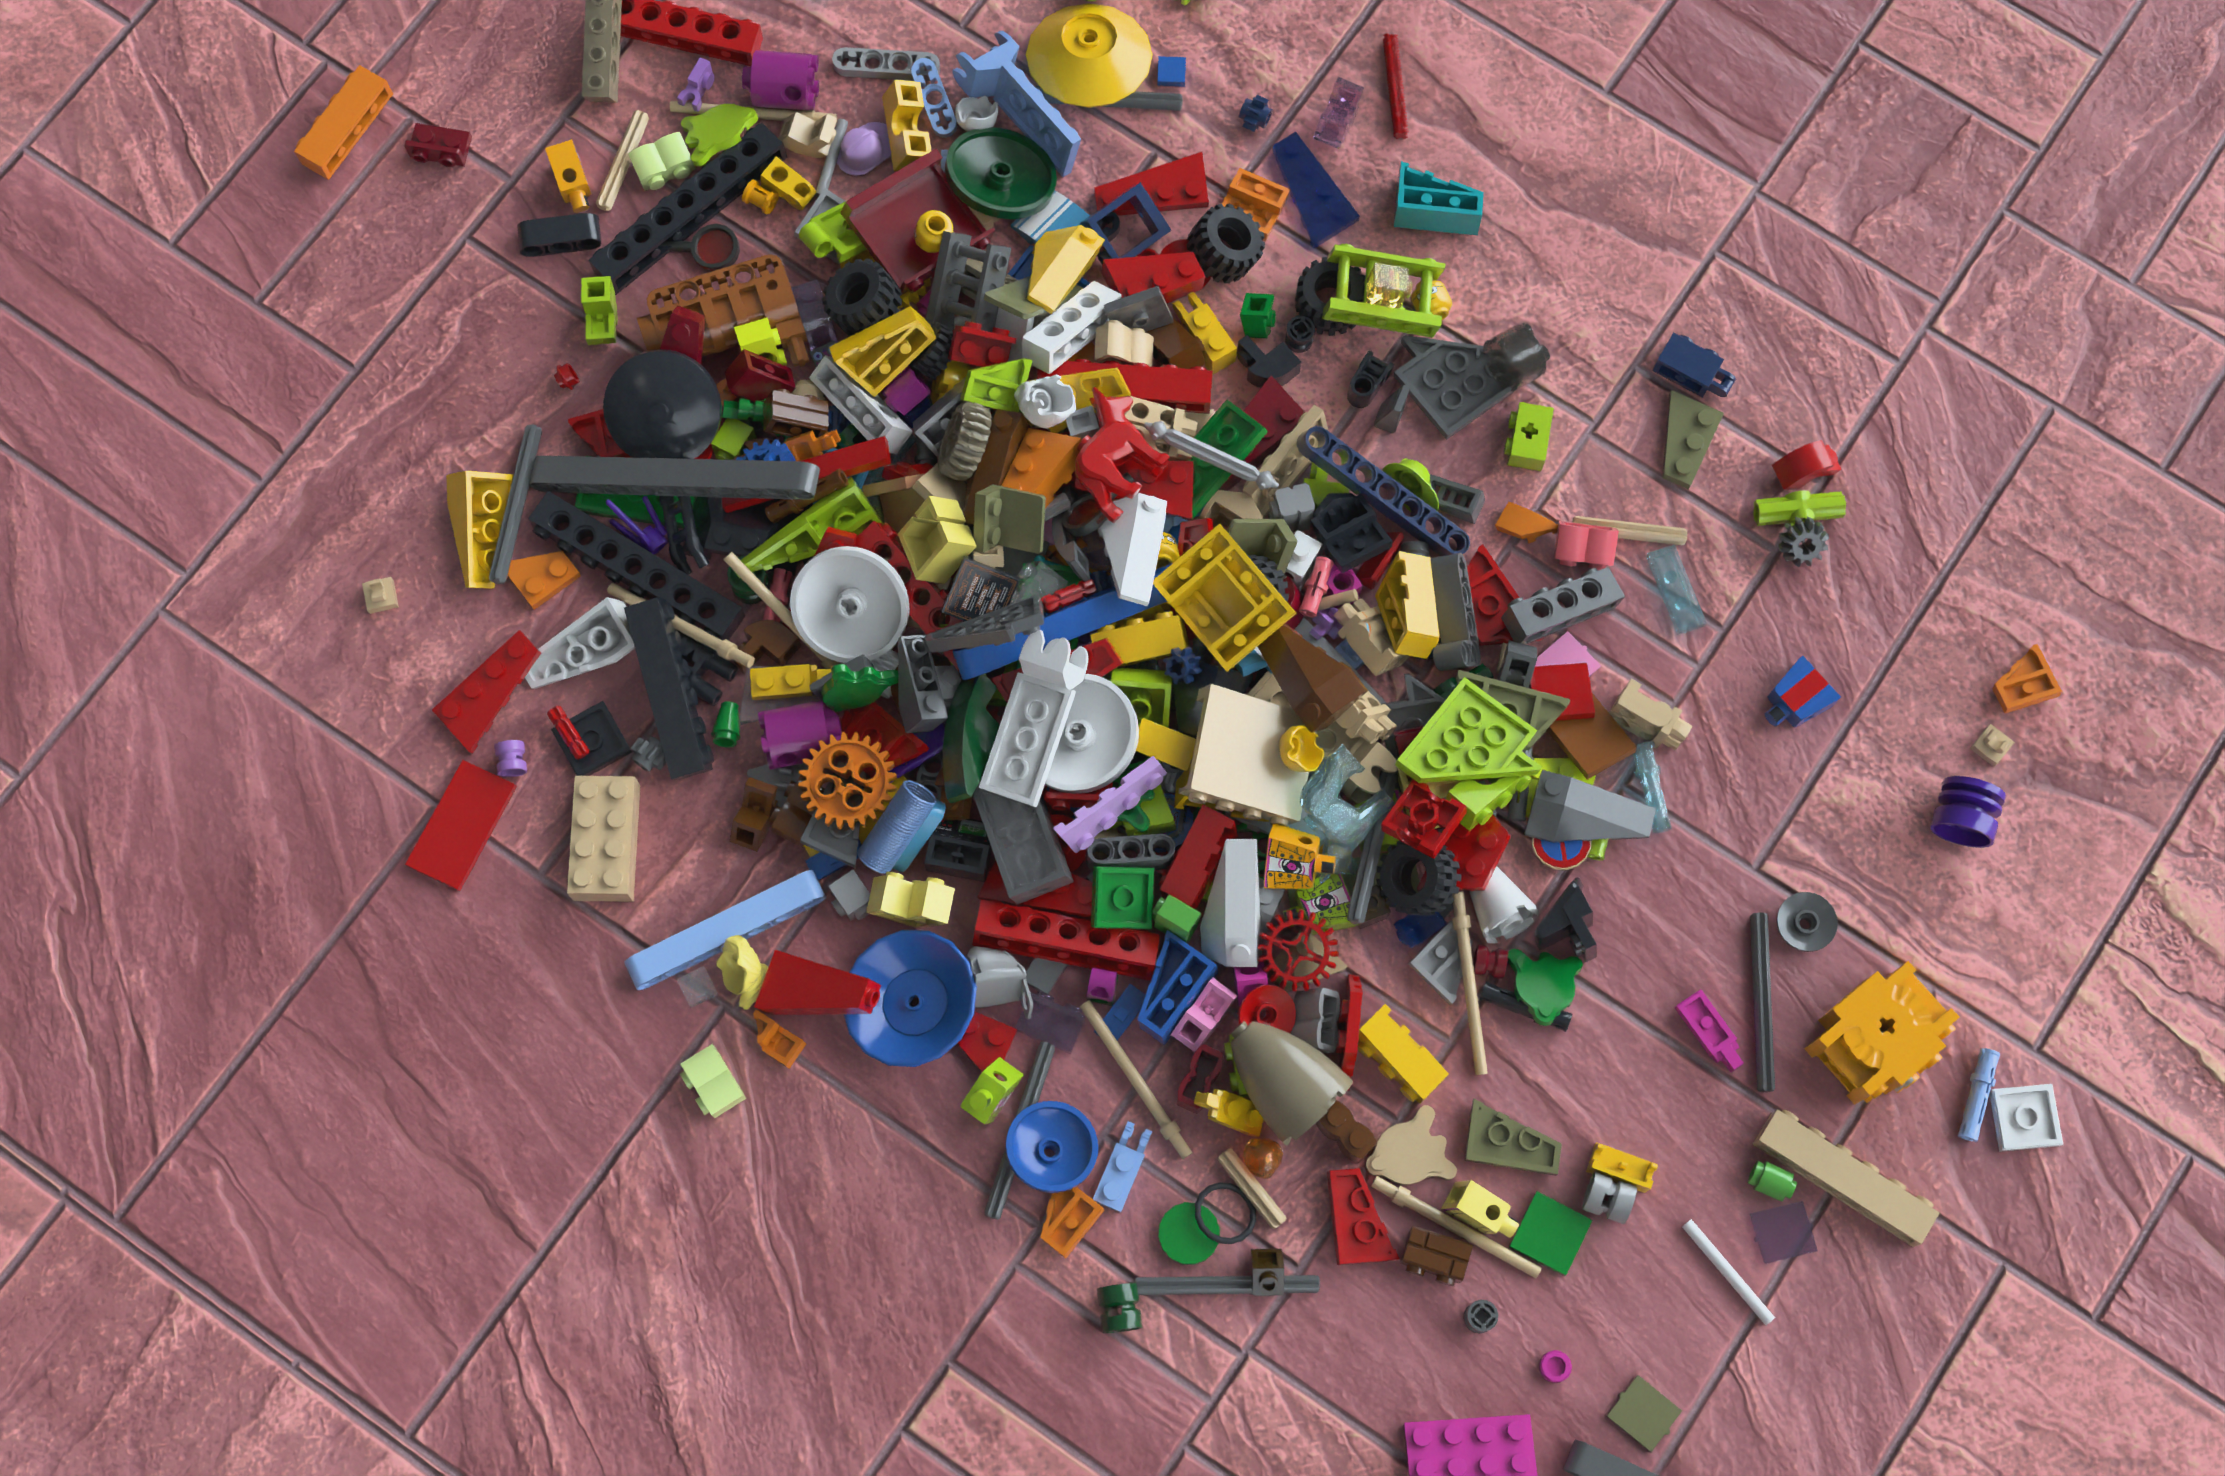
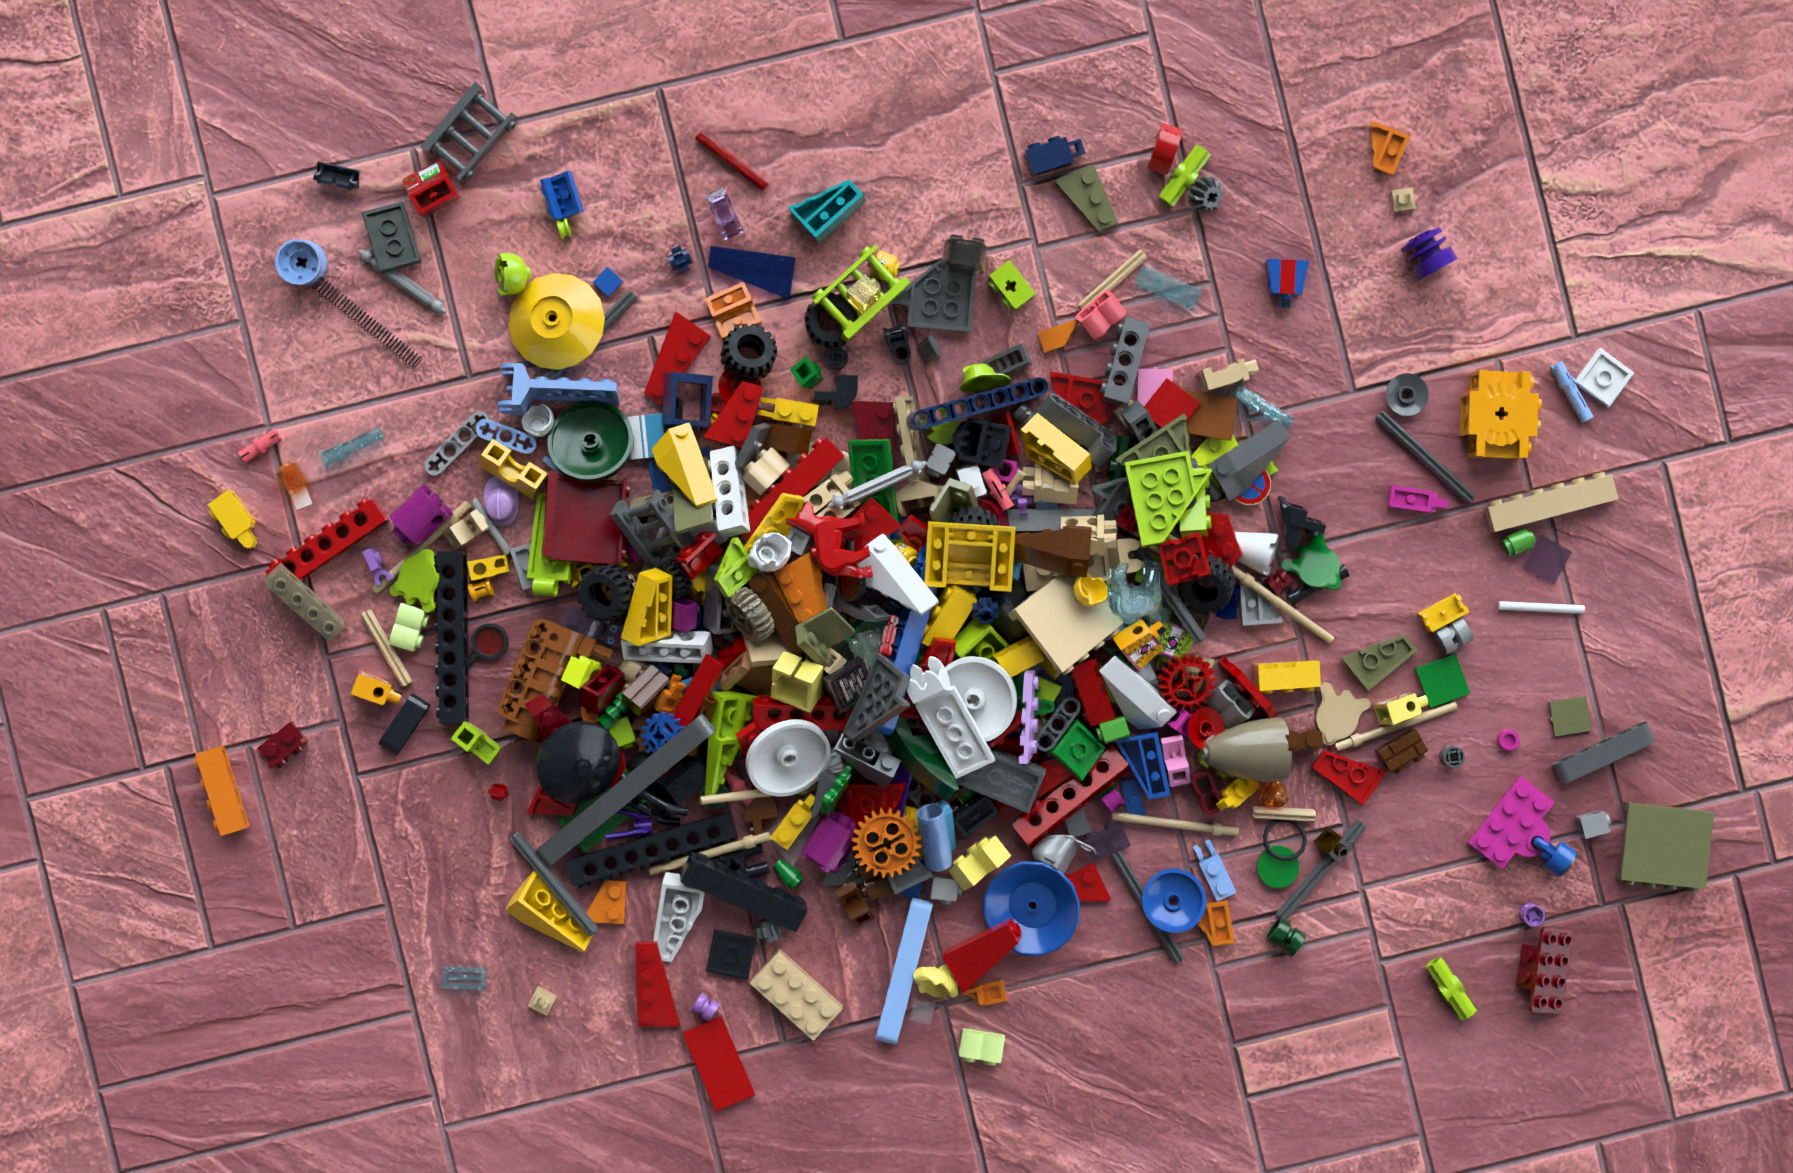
camera: 50 degrees left, 15 degrees up
red axle [547,705,589,760] -> none
yellow head [914,210,953,253] -> none
lime torso [960,1057,1024,1124] -> none
none -> clear light blue tile [442,965,487,990]

